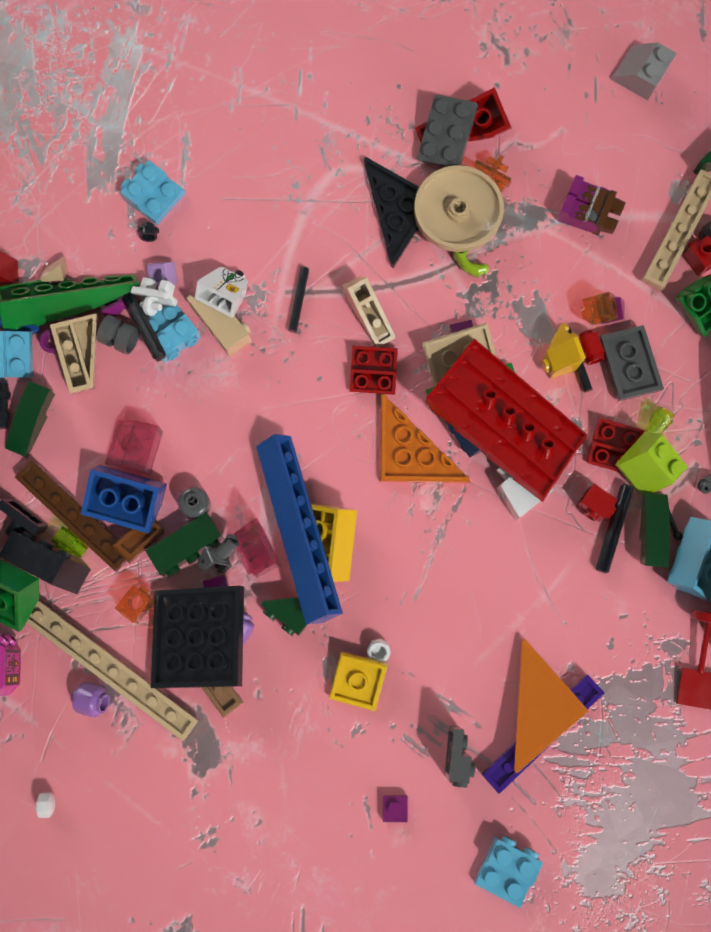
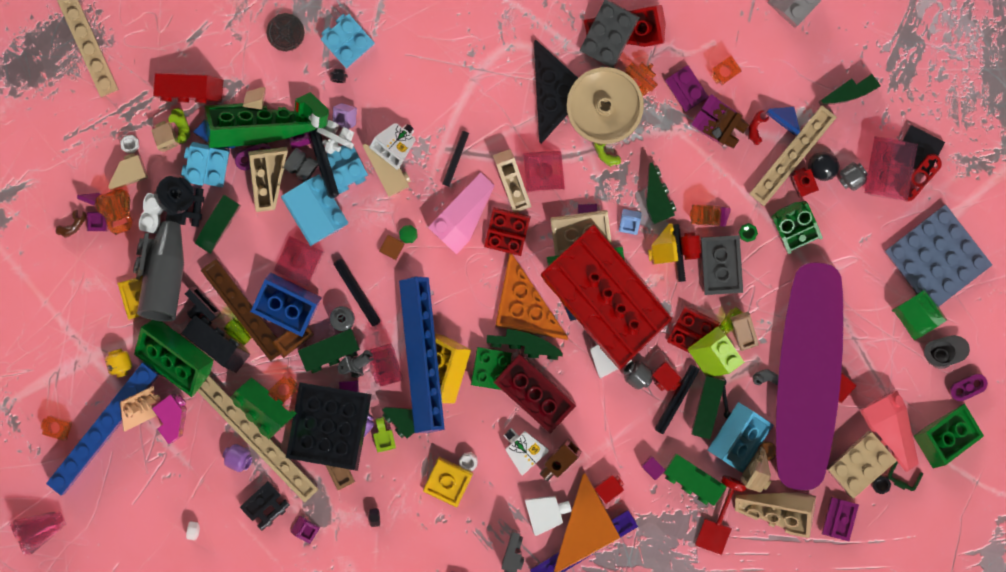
camera: 10 degrees right, 10 degrees up
none -> green wedge [230,377,297,440]
none -> black plate [240,481,290,531]
none -> clear smoke tile [266,13,305,52]
none -> medium azure slope [281,174,349,246]
none -> magenta slope [291,516,320,544]
none -> green leg [294,92,329,128]
none -> black axle [334,259,381,327]
none -> black tile [368,508,380,527]
none -> lime plate [373,417,396,453]
none -> dark orange tile [379,235,405,260]
none -> green tile [399,225,418,244]
none -> bright pink wedge [428,173,495,254]
none -> green hinge [471,347,512,390]
none -> dark green slope [486,329,563,360]
none -> dark red slope [494,352,576,434]
none -> white torso [503,428,549,476]
none -> clear pink slope [523,151,565,193]
none -> white torso [525,496,572,536]
none -> reddish brown torso [540,438,582,481]
none -> red brick [594,474,624,504]
none -> light blue slope [619,209,642,235]
none -> dark grey head [623,361,652,390]
none -> magenta slope [641,456,665,480]
none -> dark green slope [645,162,677,225]
none -> magenta plate [664,65,709,112]
none -> green wedge [664,453,727,506]
none -> clear orange brick [711,56,742,86]
none -> medium nougat tile [731,311,759,351]
none -> green tile [738,223,758,242]
none -> red piece [748,110,769,145]
none -> blue slope [765,107,800,136]

